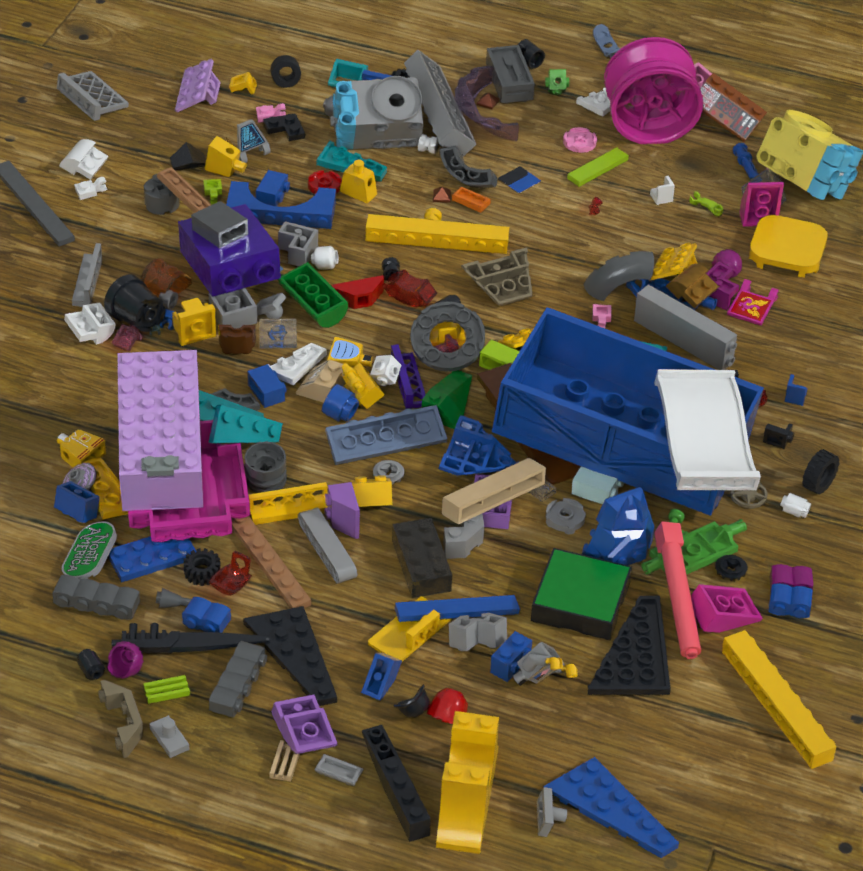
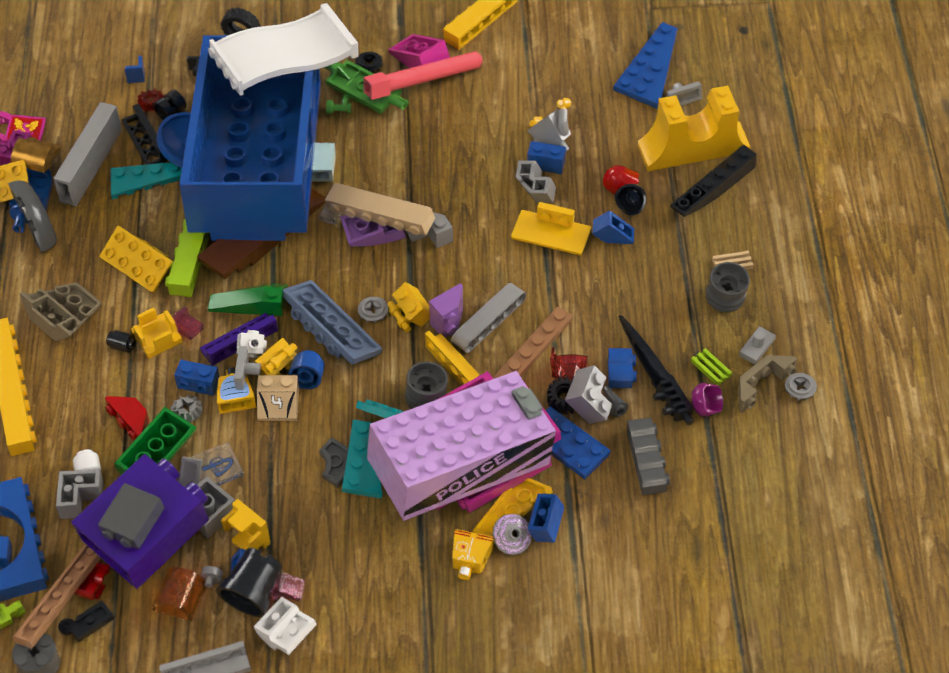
camera: 110 degrees left, 10 degrees up
tile [62,521,117,579] -> none
black brick [77,649,105,680] -> none
dark grey brick [209,641,267,717] -> none
reddish brown cylinder [218,324,256,354] -> none
black wing [243,606,337,706] -> none
blue brick [247,364,287,408] -> none
white wing [268,343,327,385] -> none
medium lavender slope [271,695,338,754] -> none
light grey tile [314,754,363,786] -> none
black wheel [382,257,401,282] -> none
clear red brick [382,269,437,307] -> none
clear smoke brick [392,518,452,598] -> none
blue tile [395,595,520,622] -> none
dark grey plate [410,302,485,371] -> none
blue wedge [438,415,519,476] -> none
green tile [531,548,632,640] -> none
light grey plate [546,498,586,534] -> none
blue wedge [582,487,655,565] -> none
black wing [587,596,671,695] -> none
bright pink plate [592,304,611,328] -> none
blue brick [768,583,813,618] -> none
magenta brick [770,564,813,591] -> none
none -> black hinge [58,600,115,642]
none -> light grey gear [171,394,203,422]
none -> blue brick [174,360,219,396]
none -> light grey tile [234,346,261,390]
none -> light grey brick [565,365,612,424]
none -> dark grey wheel [706,262,750,313]
none -> light grey gear [785,373,817,401]

